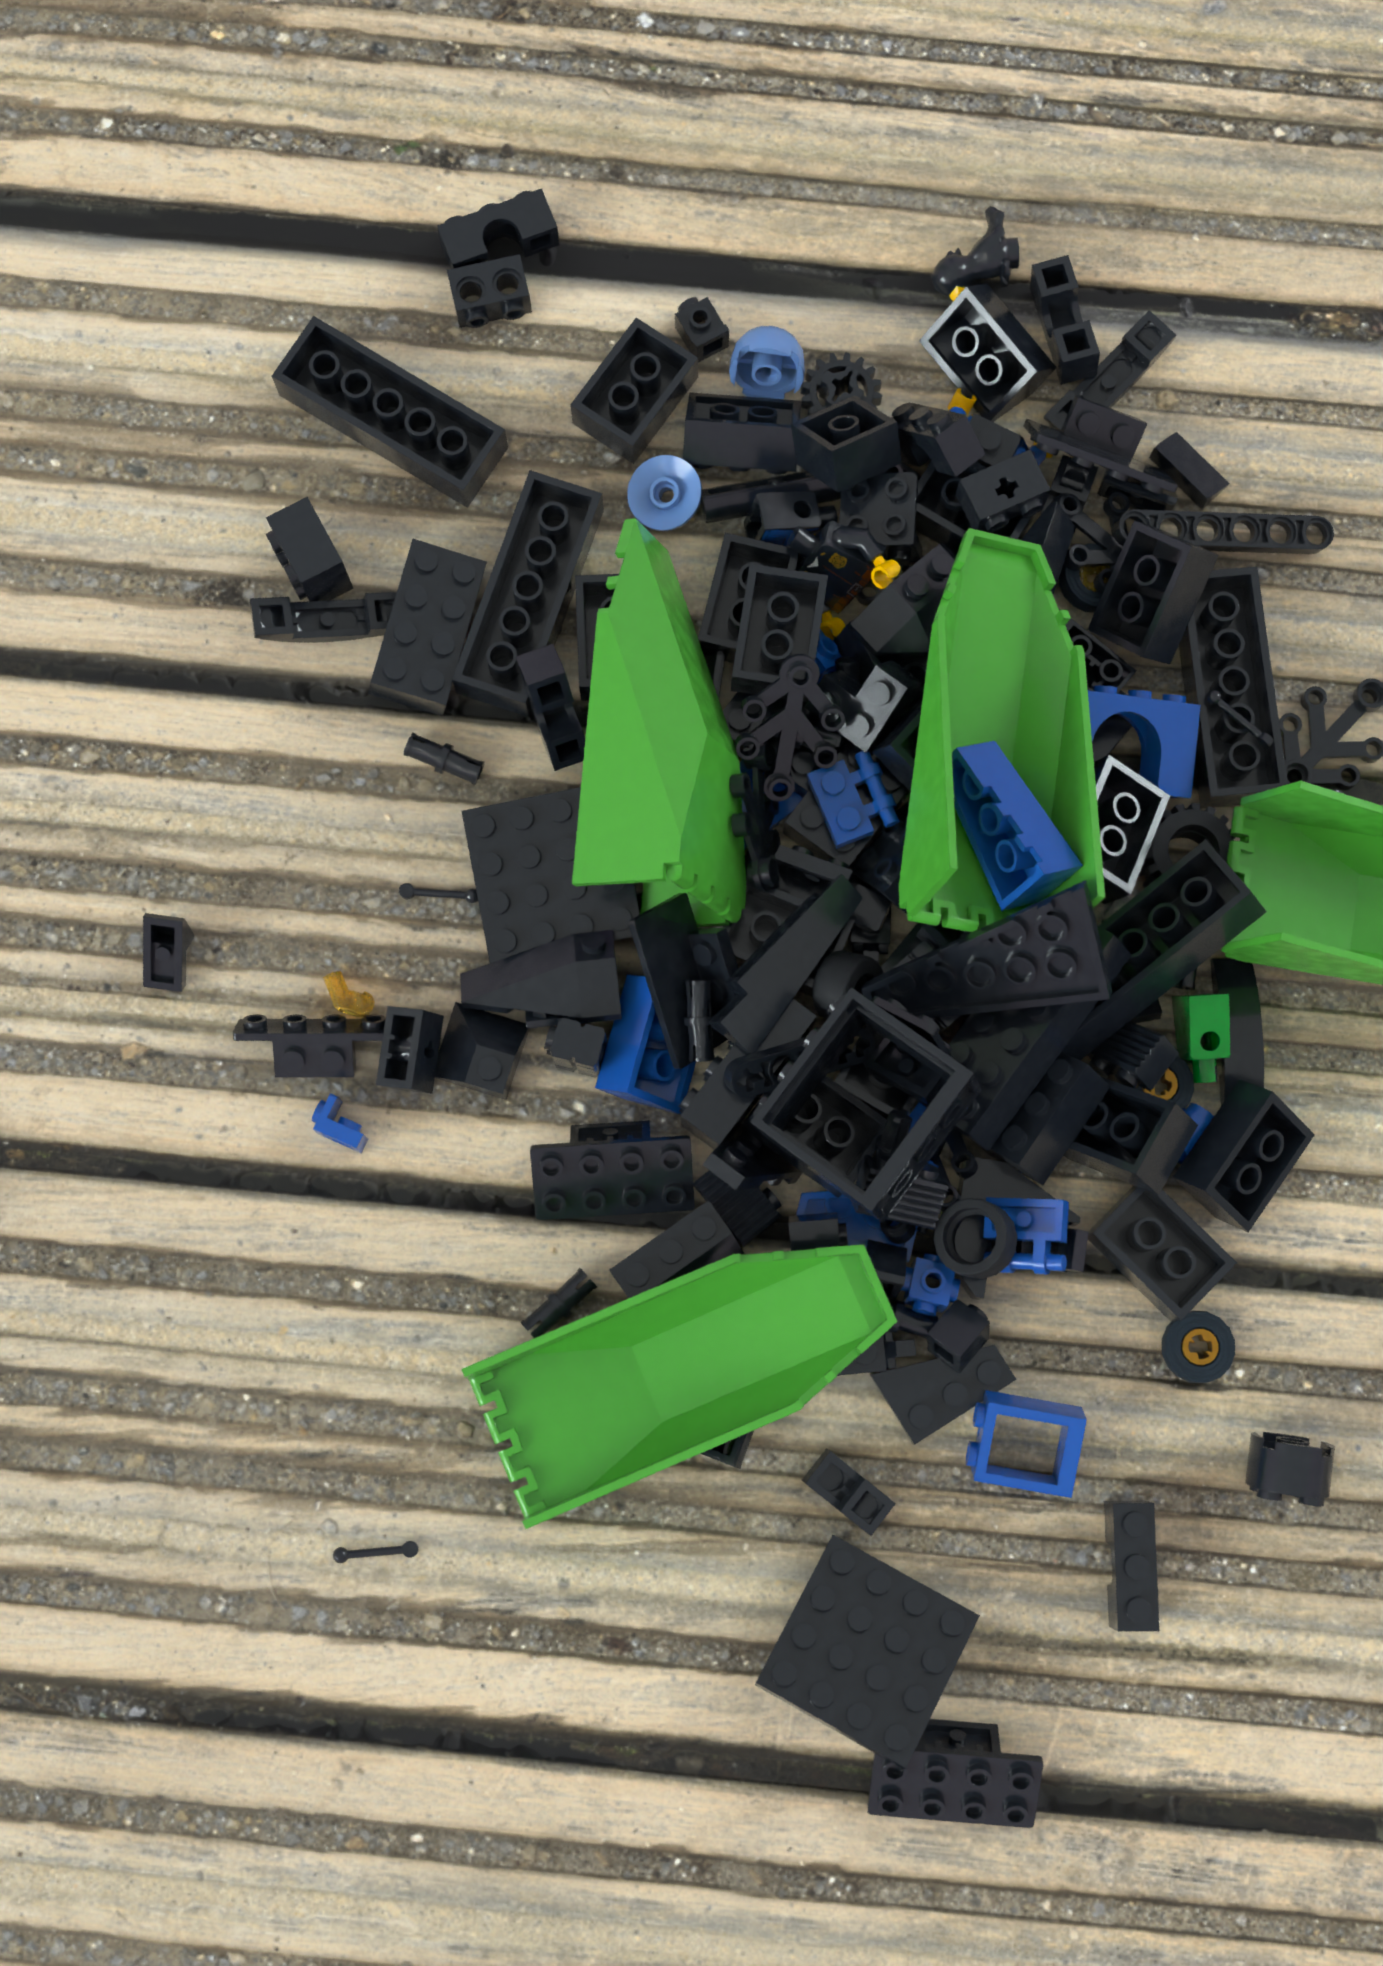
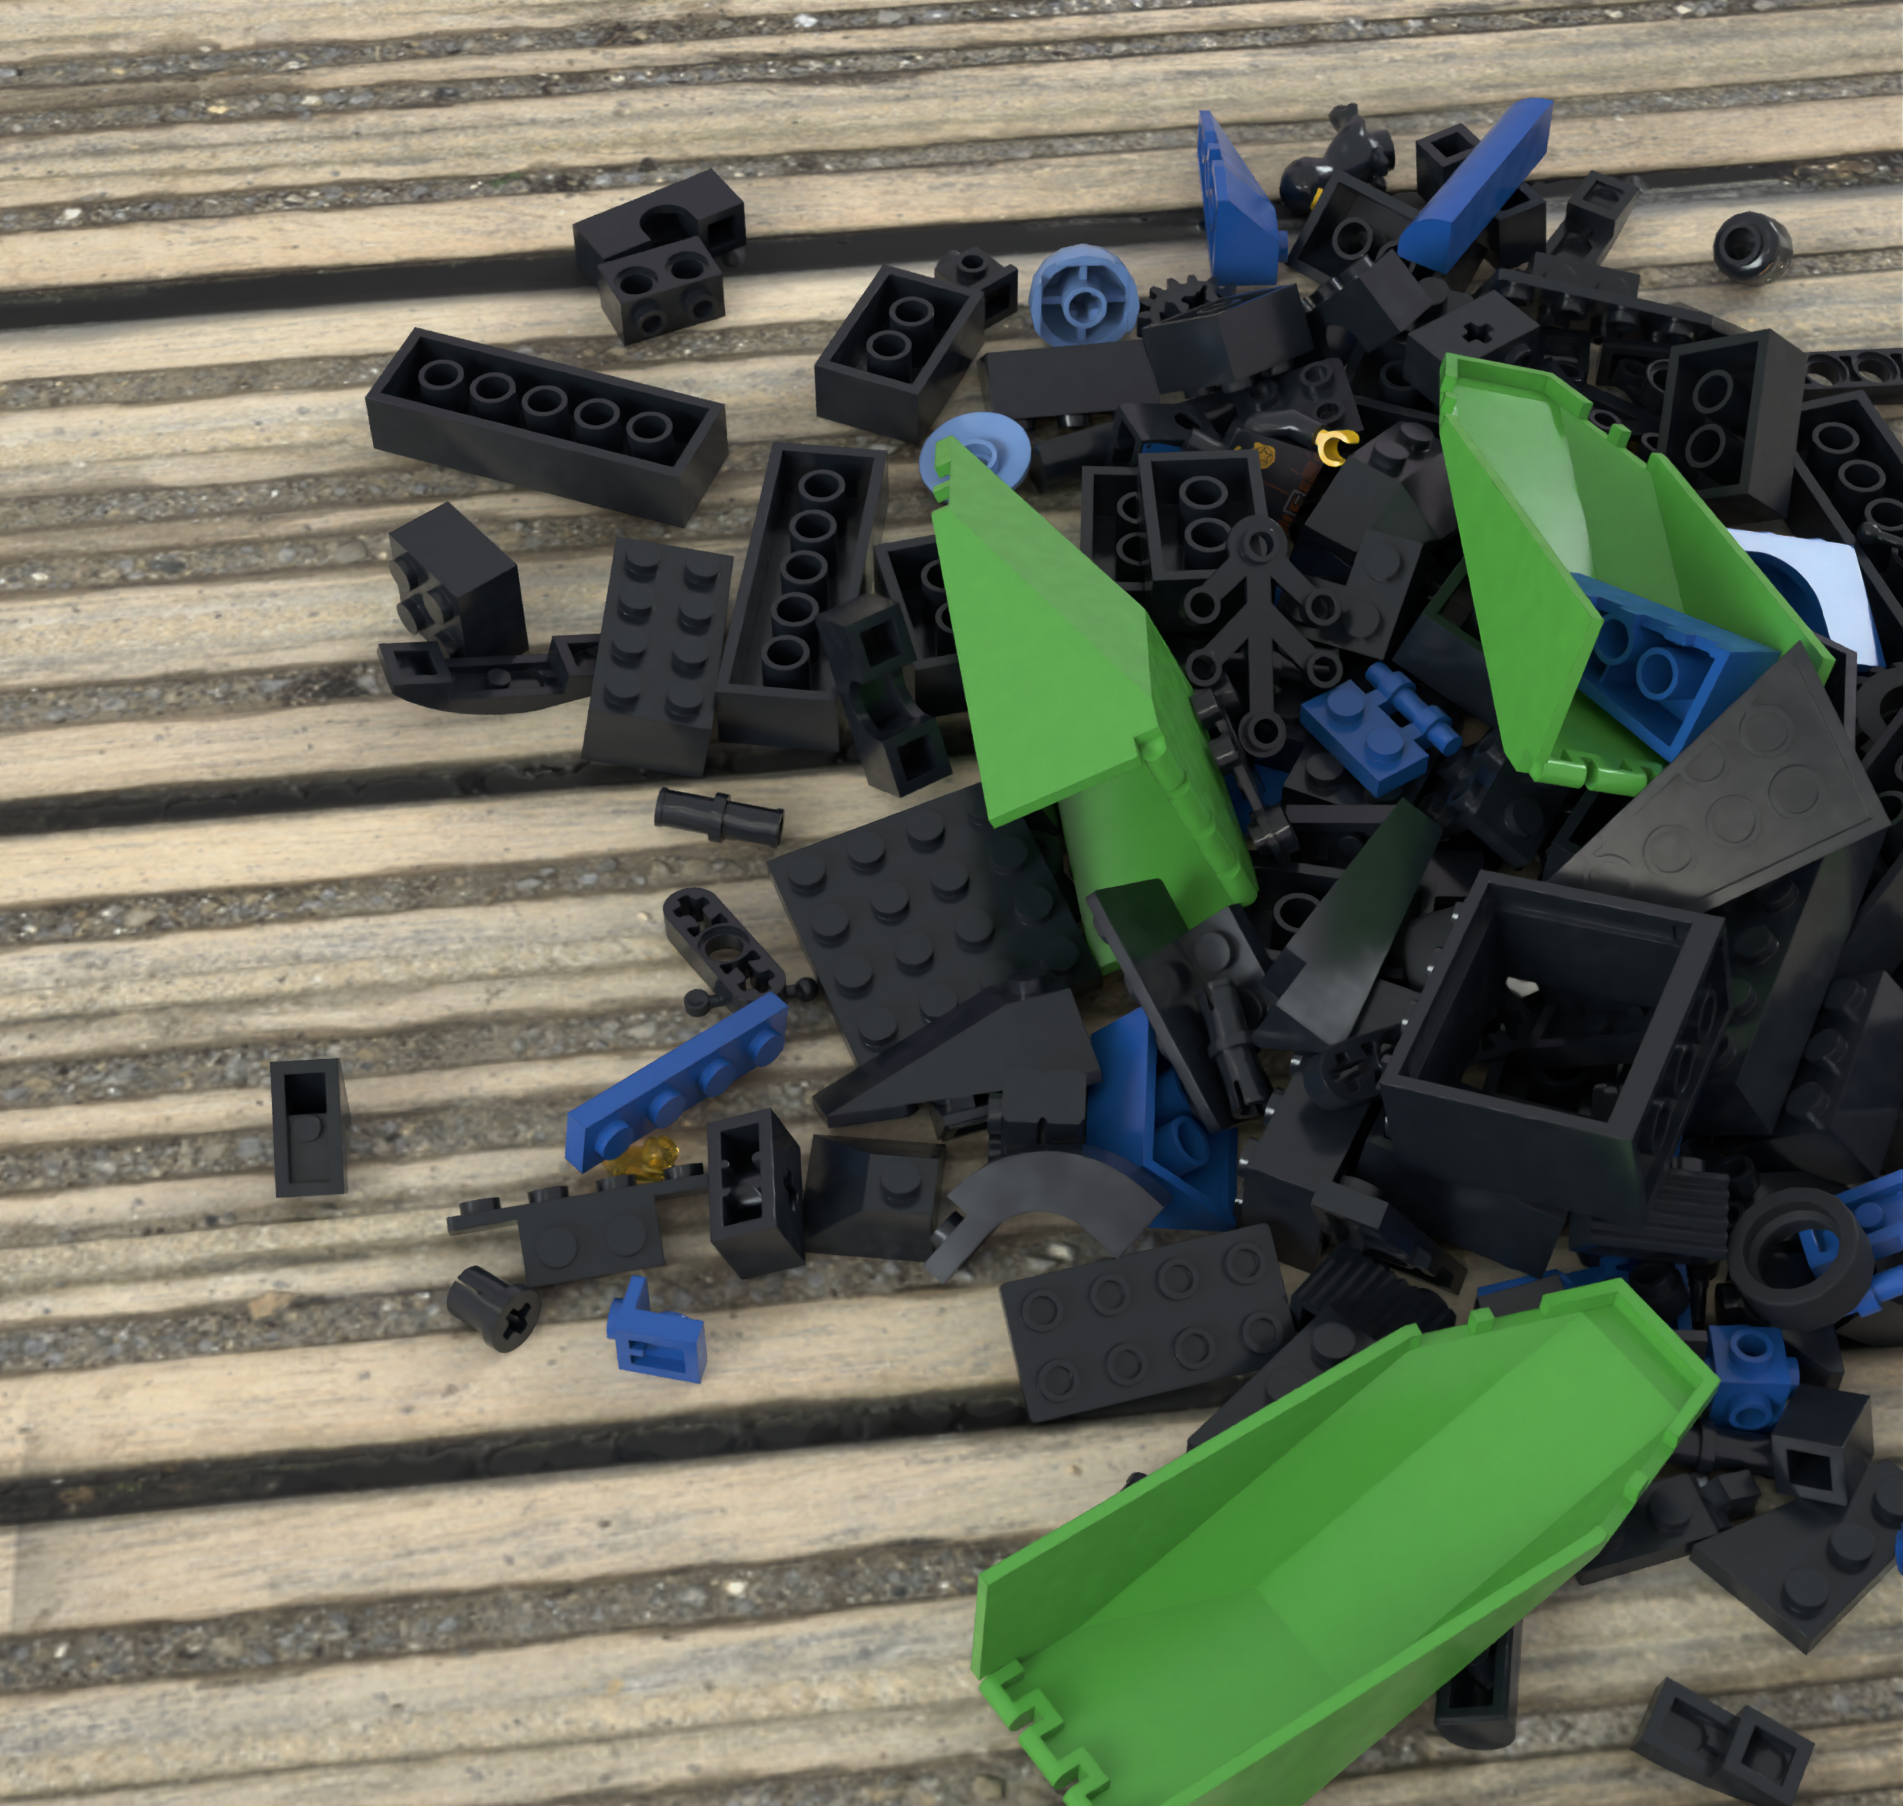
camera: 10 degrees left, 30 degrees down
none -> black bush [447,1265,541,1353]
none -> blue plate [565,991,789,1174]
none -> black beam [663,887,788,1014]
none -> black arch [923,1142,1174,1284]
none -> blue wedge [1196,110,1288,286]
none -> blue brick [1397,97,1554,275]
none -> black head [1713,211,1793,287]

